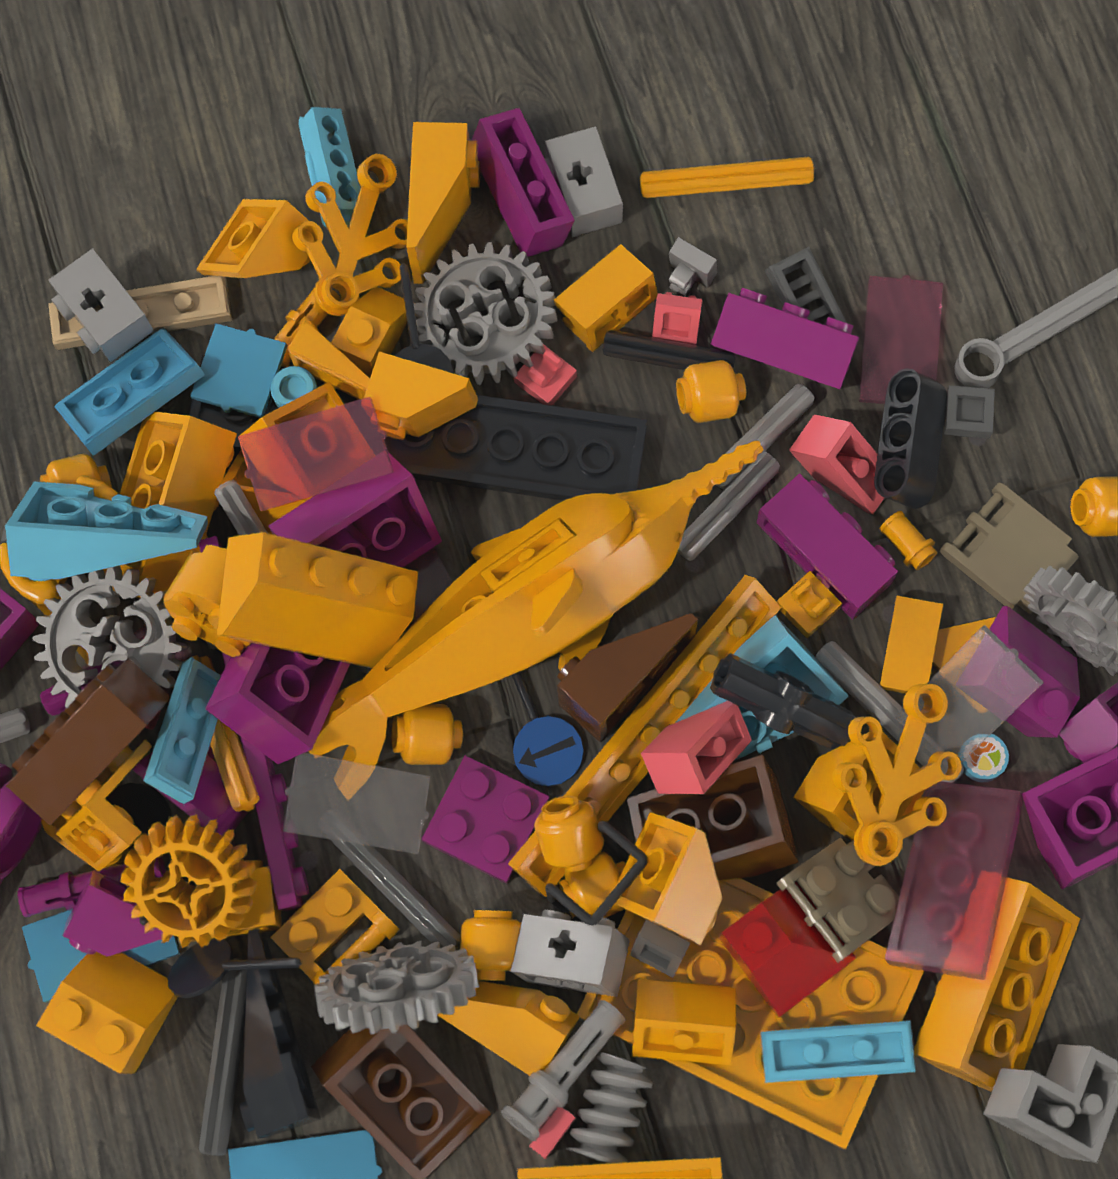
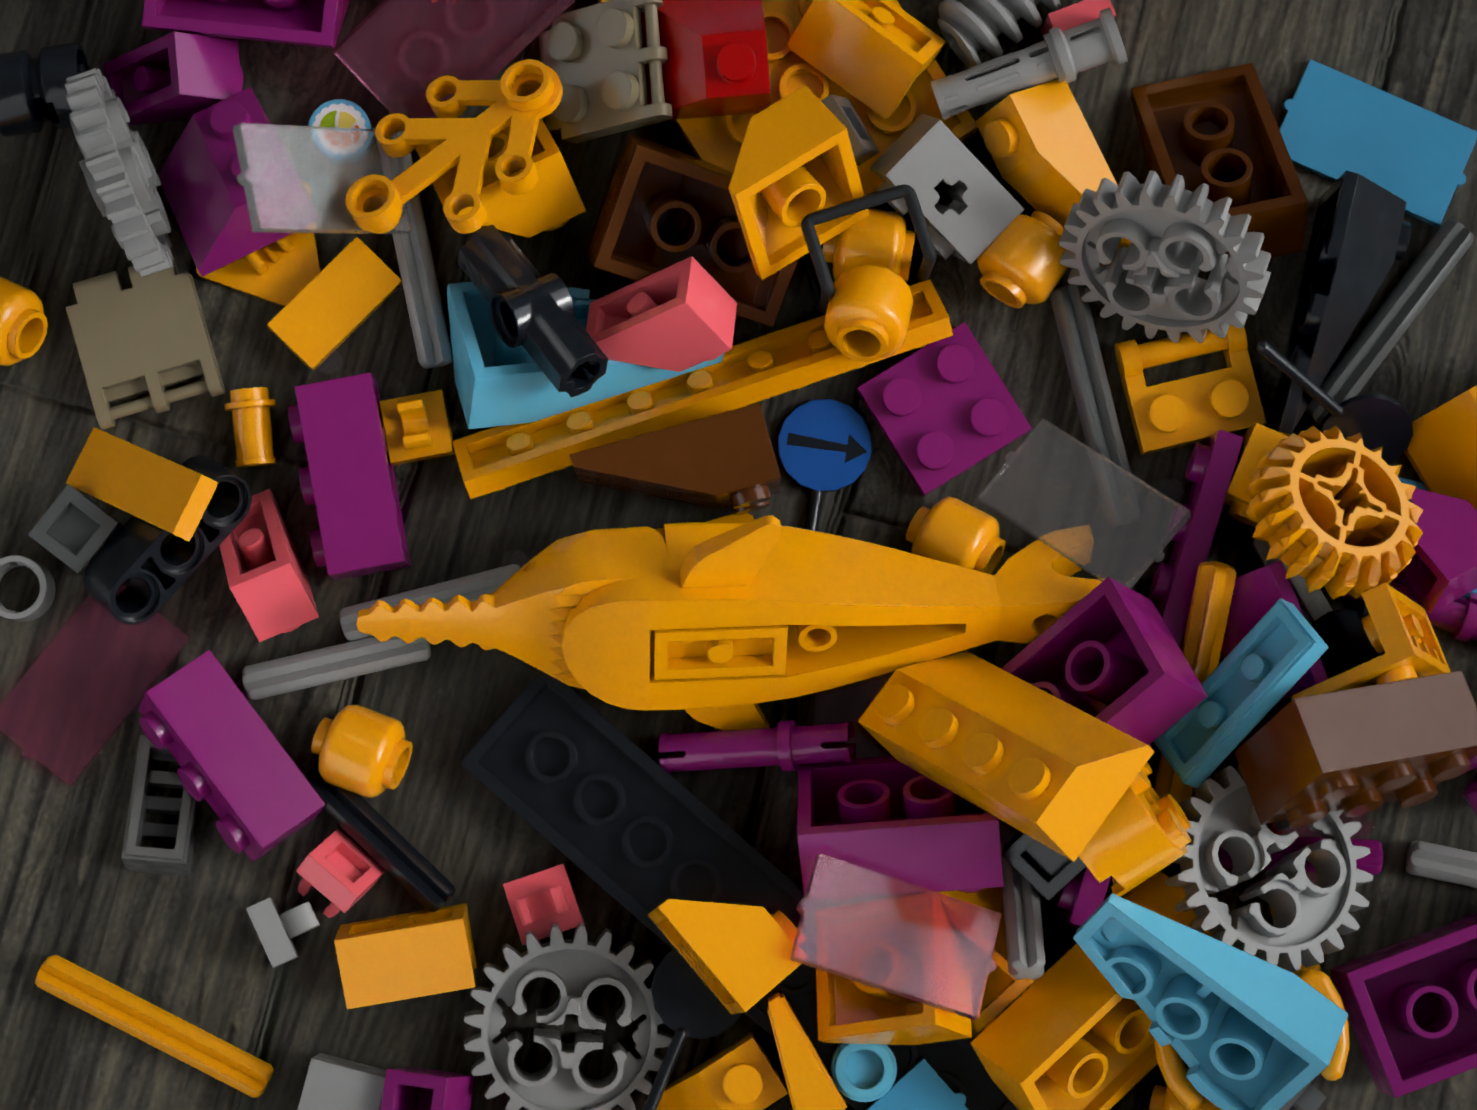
camera: 155 degrees left, 10 degrees up
none -> light orange tile [65,427,218,542]
none -> magenta pin [659,720,856,774]

